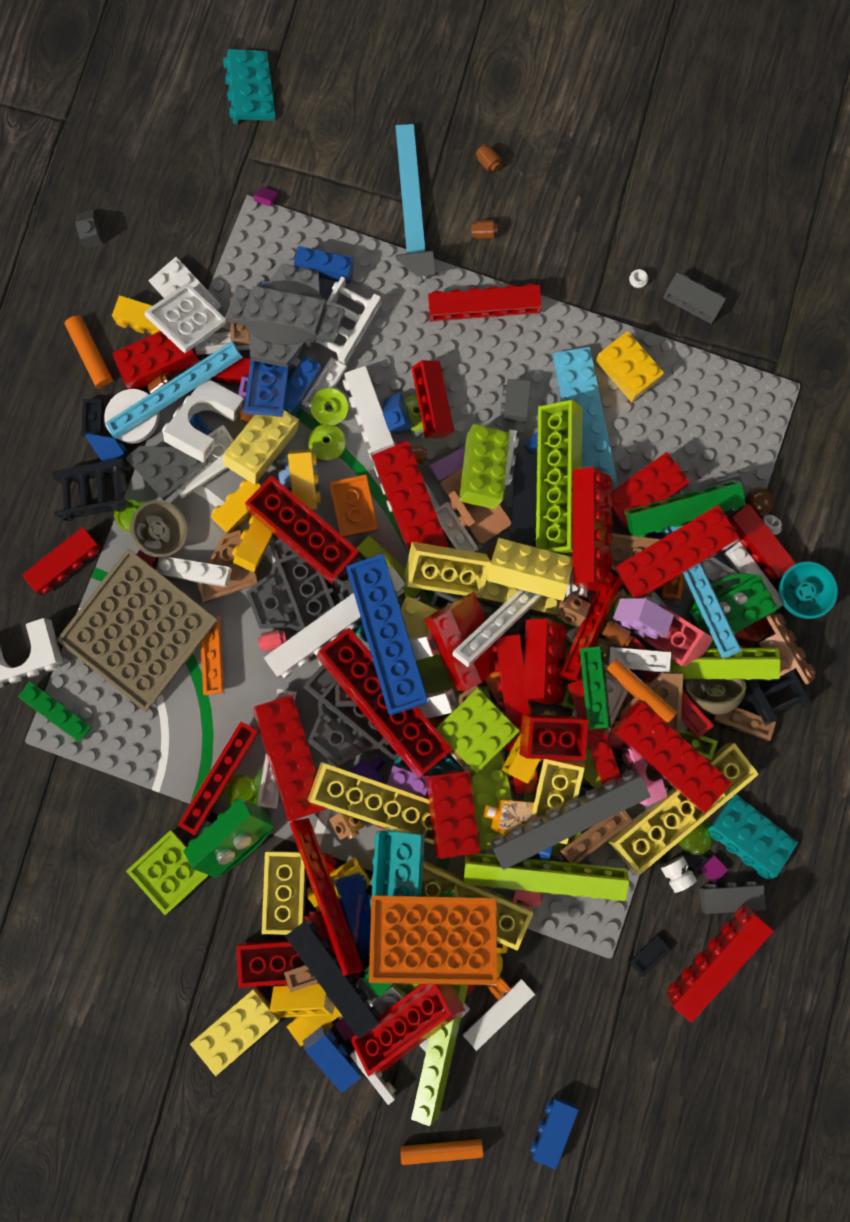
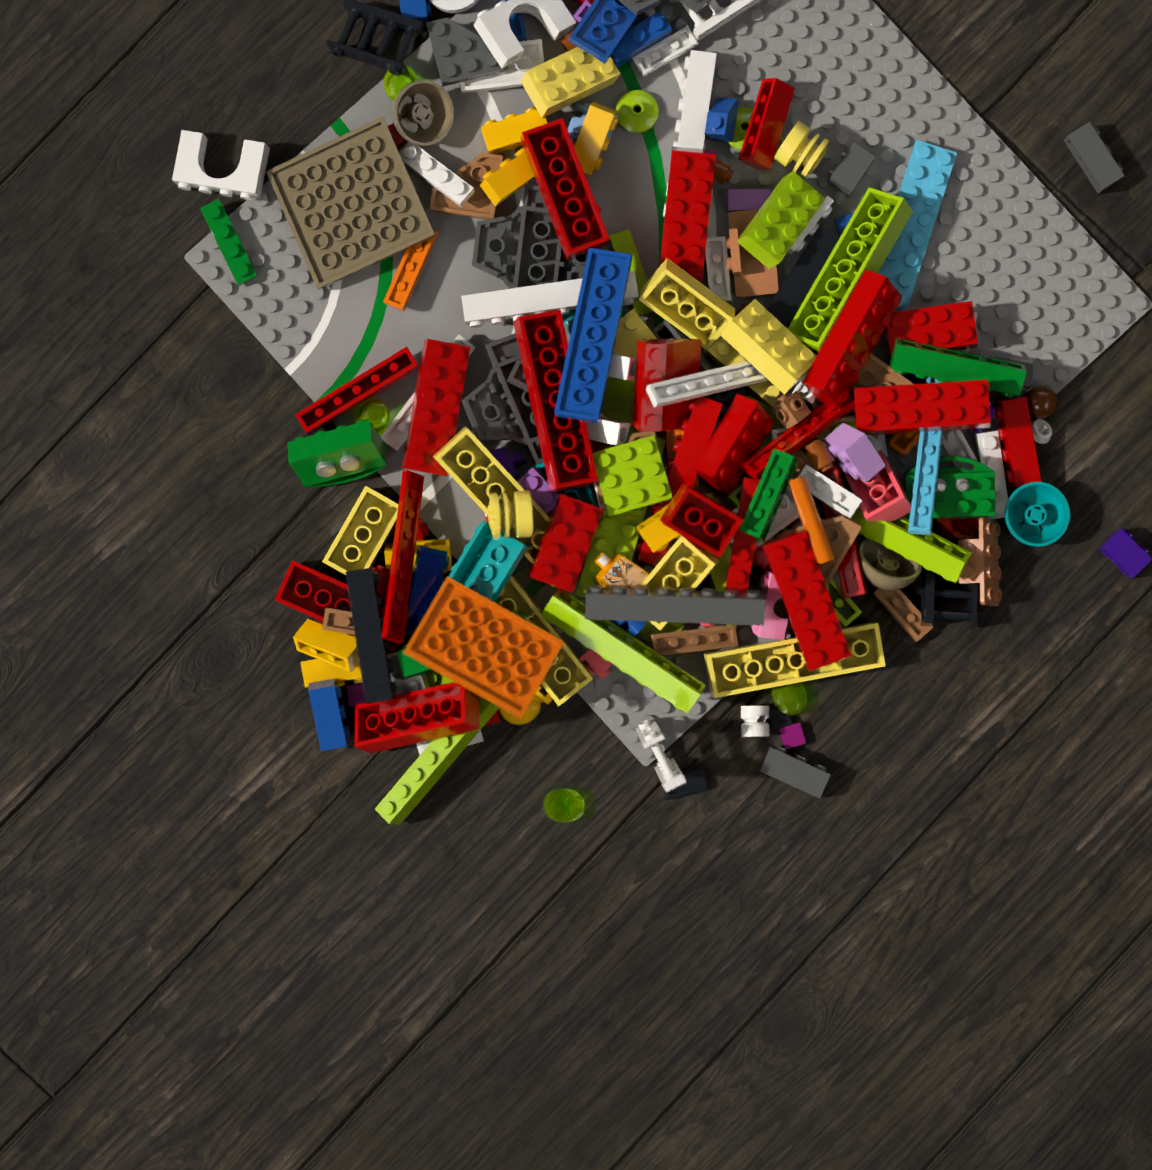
camera: 25 degrees right, 5 degrees up
red brick [22,527,101,596] -> none
lime plate [126,830,209,915] -> none
light yellow brick [190,986,281,1076] -> none
coral brick [258,630,287,652] -> none
lime dish [311,388,348,426] -> none
orange plate [329,474,378,538] -> none
medium nougat brick [329,813,364,840] -> none
white plate [350,1049,396,1105] -> none
orange brick [400,1139,483,1165] -> none
red brick [428,284,542,322] -> none
white tile [463,979,535,1051] -> none
orange wheel [487,976,512,1000] -> none
blue brick [530,1096,578,1170] -> none
yellow brick [596,331,664,403] -> none
white plate [629,269,648,288] -> none
red brick [666,904,774,1023] -> none
teal bracket [707,794,798,879] -> none
none -> light yellow wheel [488,491,533,539]
none -> clear neon green hat [543,788,585,823]
none -> white fence [635,719,686,792]
none -> light yellow wheel [774,121,830,179]

